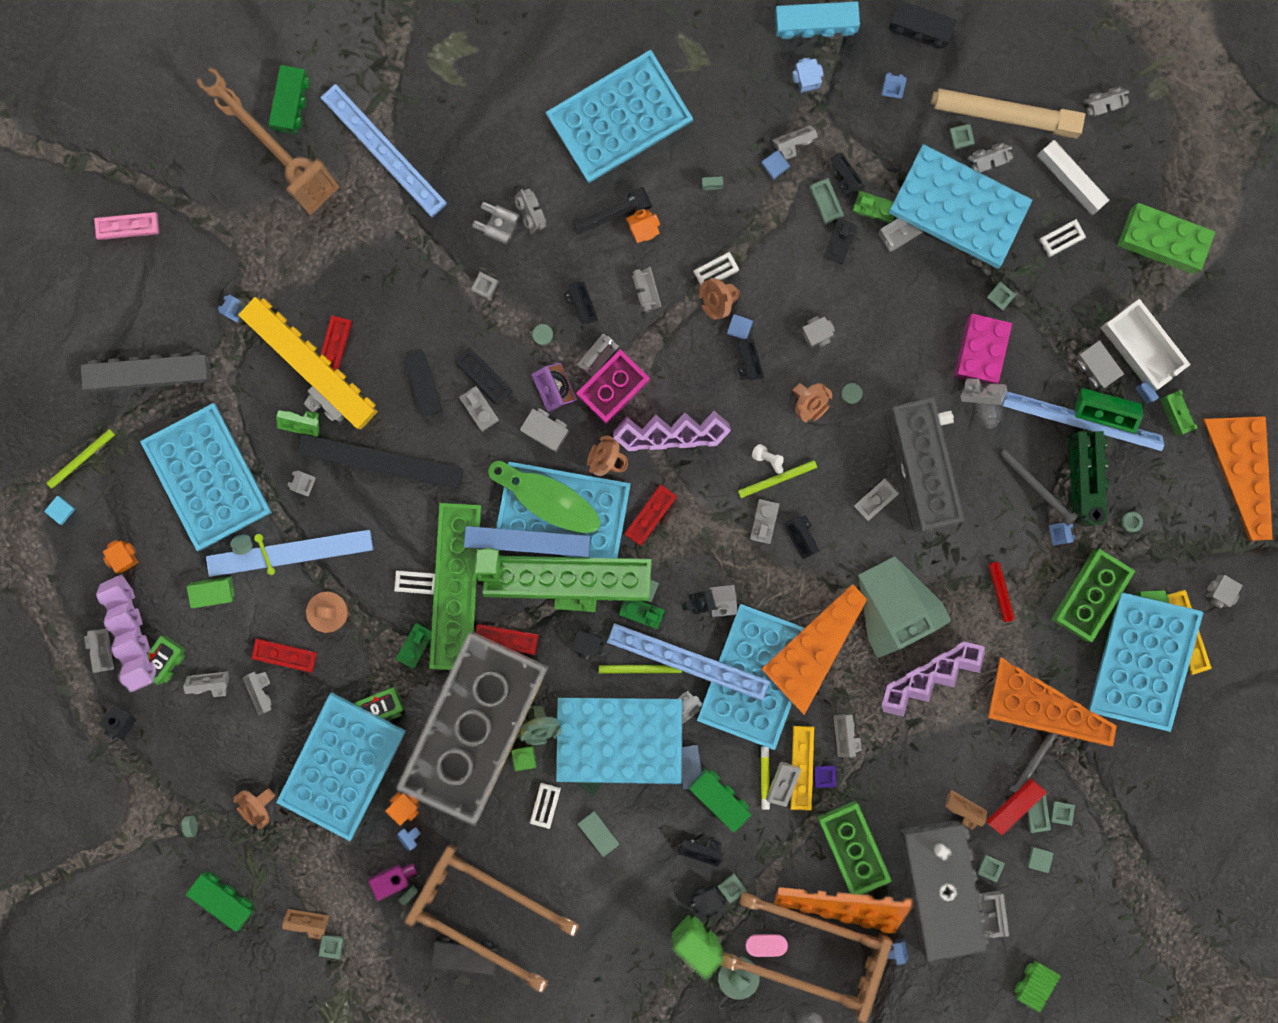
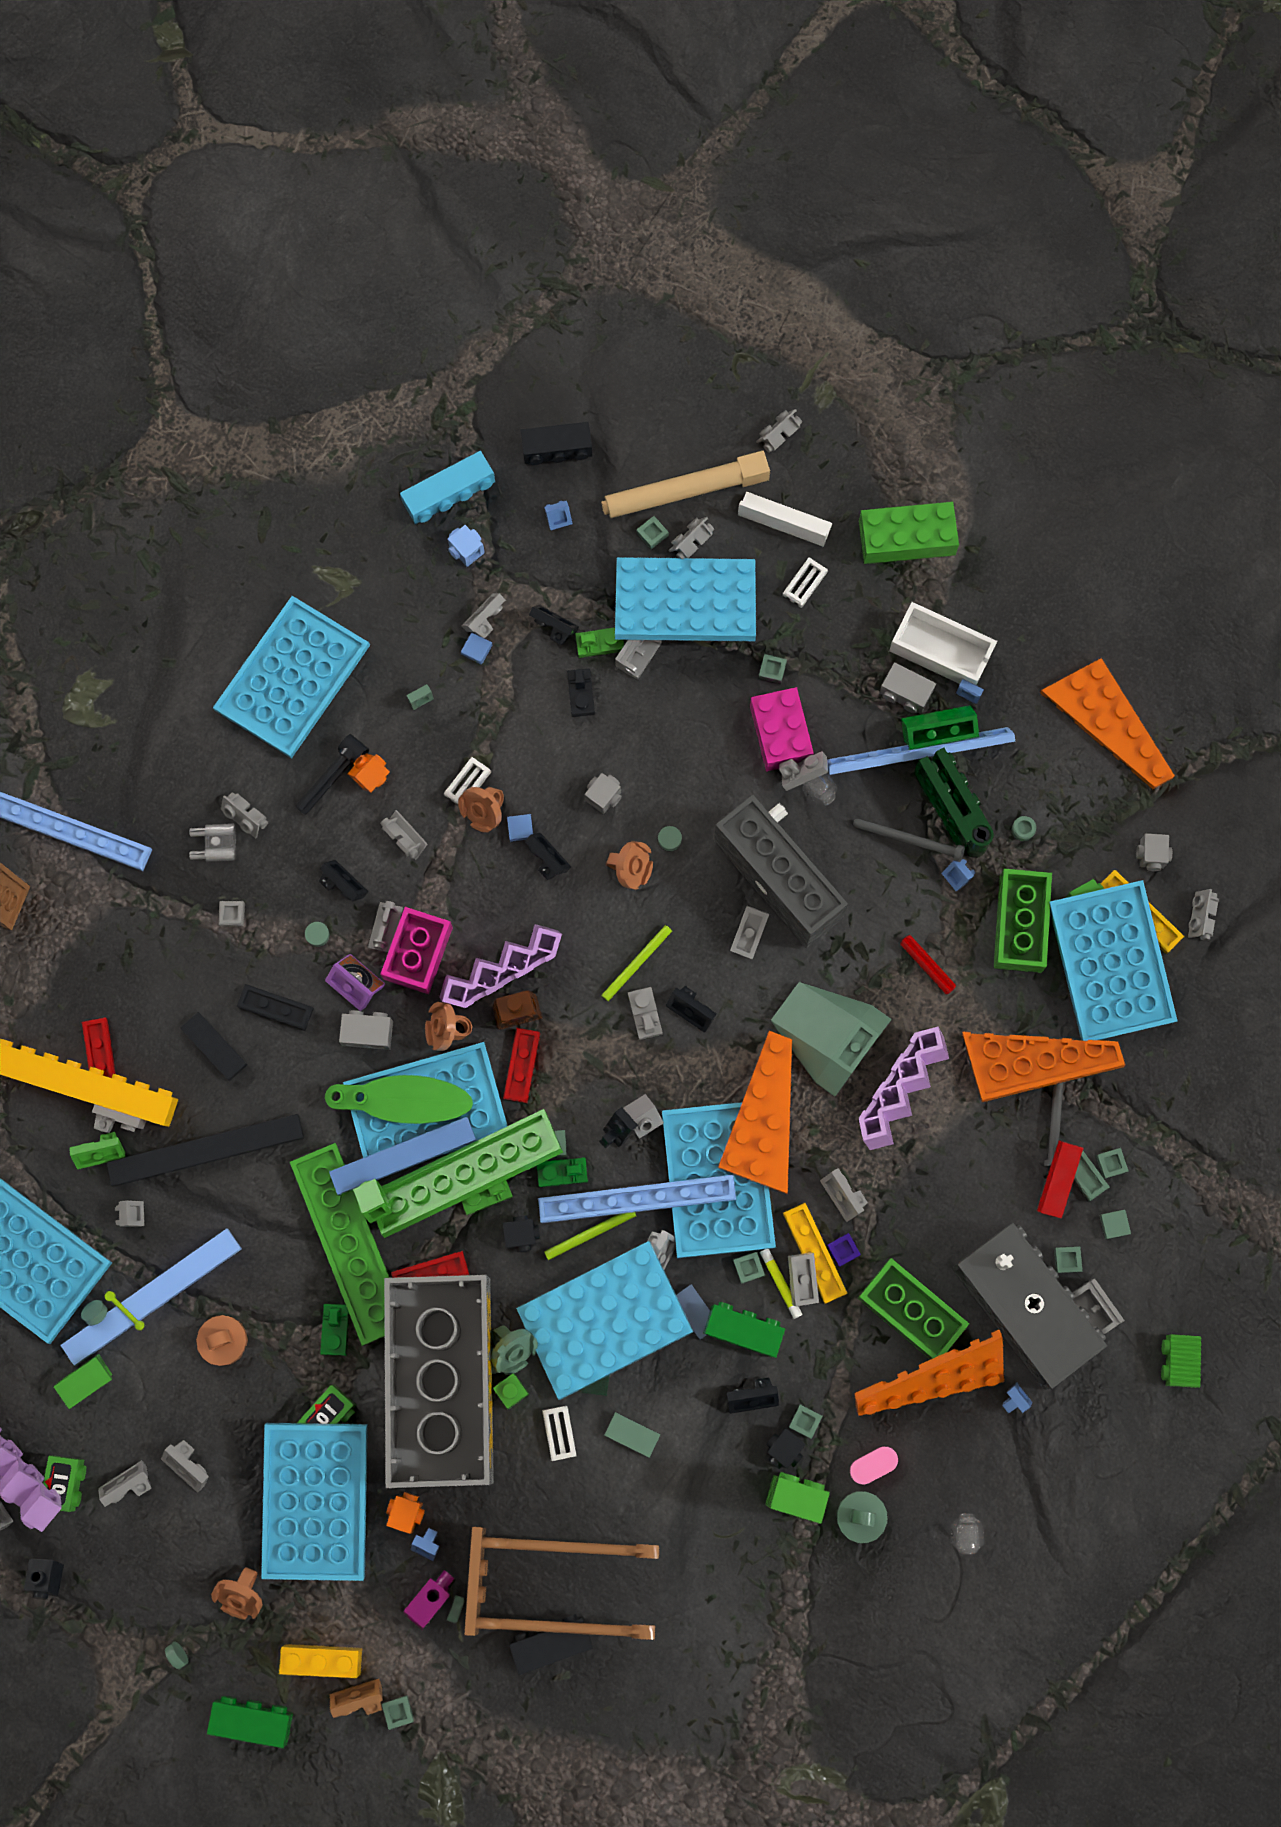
camera: 20 degrees left, 10 degrees down
red tile [251,639,318,673] -> none
white tile [394,571,435,594] -> none
light grey hinge [459,386,499,432] -> none
medium nougat piece [721,892,892,1023] -> none
white piece [752,444,784,474] -> none
sand green tile [809,178,844,224] -> none
medium nougat hinge [945,790,987,830] -> none
bright green hinge [1160,390,1198,436] -> none
none -> yellow brick [279,1644,362,1678]
none -> reddish brown torso [492,990,543,1030]
none -> sand green tile [733,1252,765,1284]
none -> light grey hinge [1188,889,1219,941]

